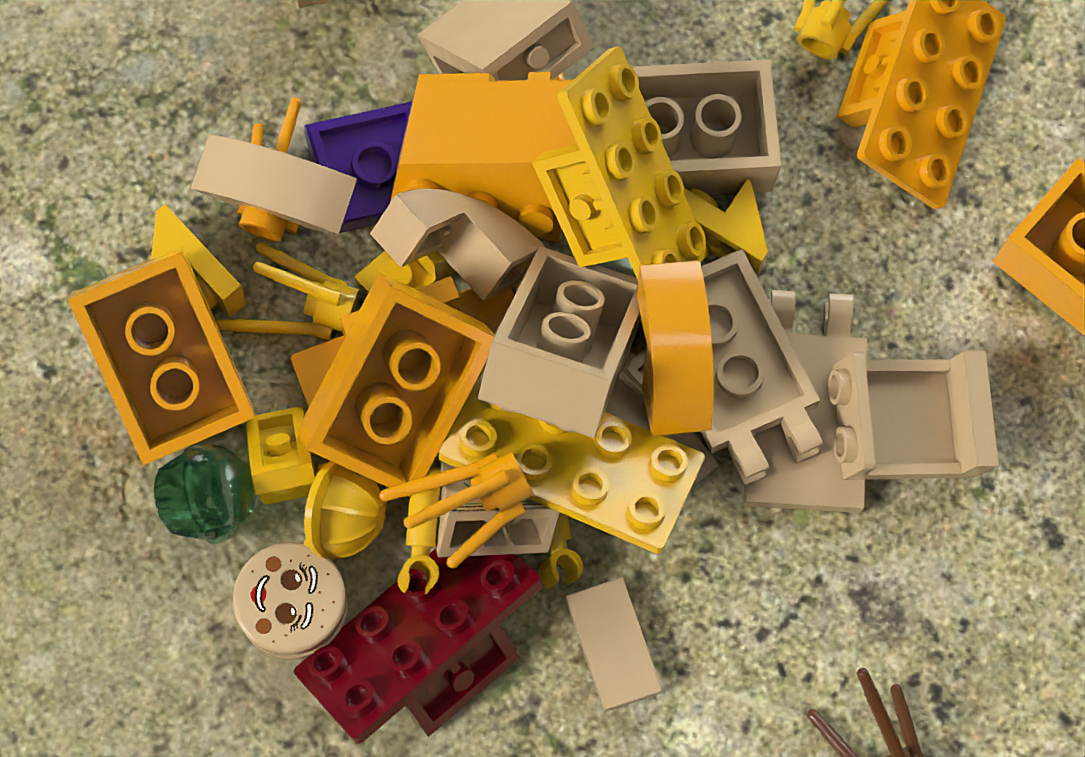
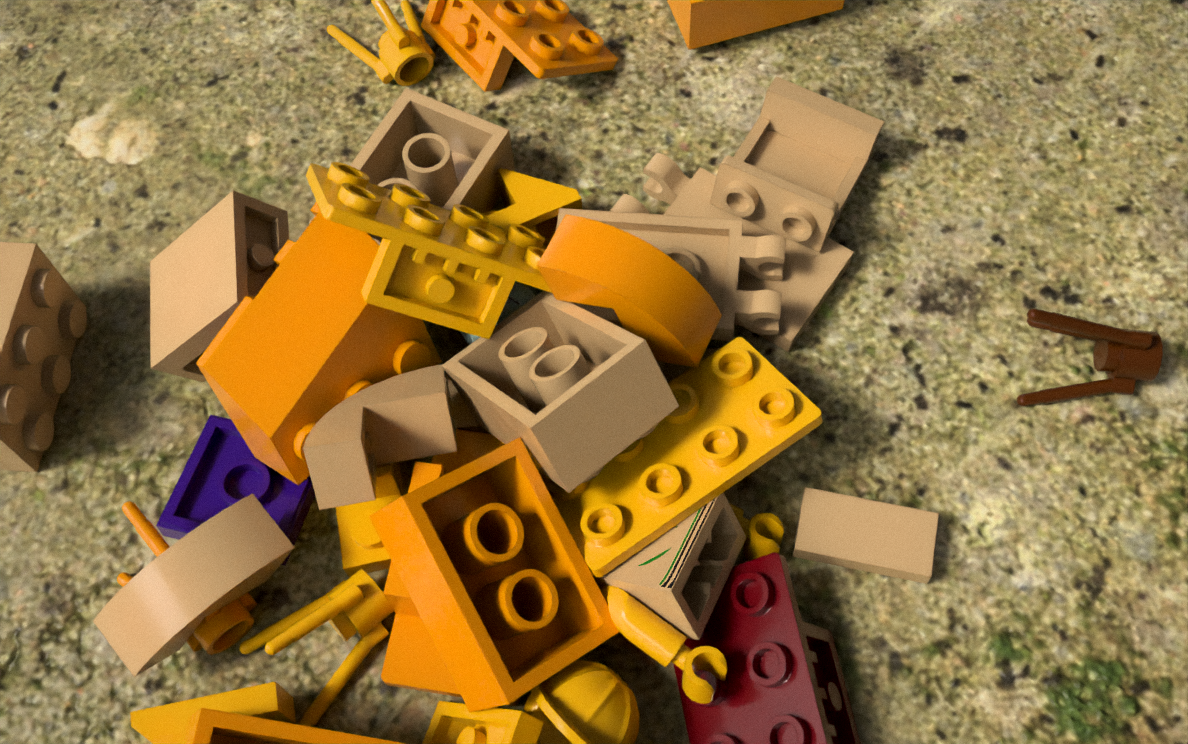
camera: 50 degrees left, 10 degrees down
light orange plant [379,451,534,568] -> none

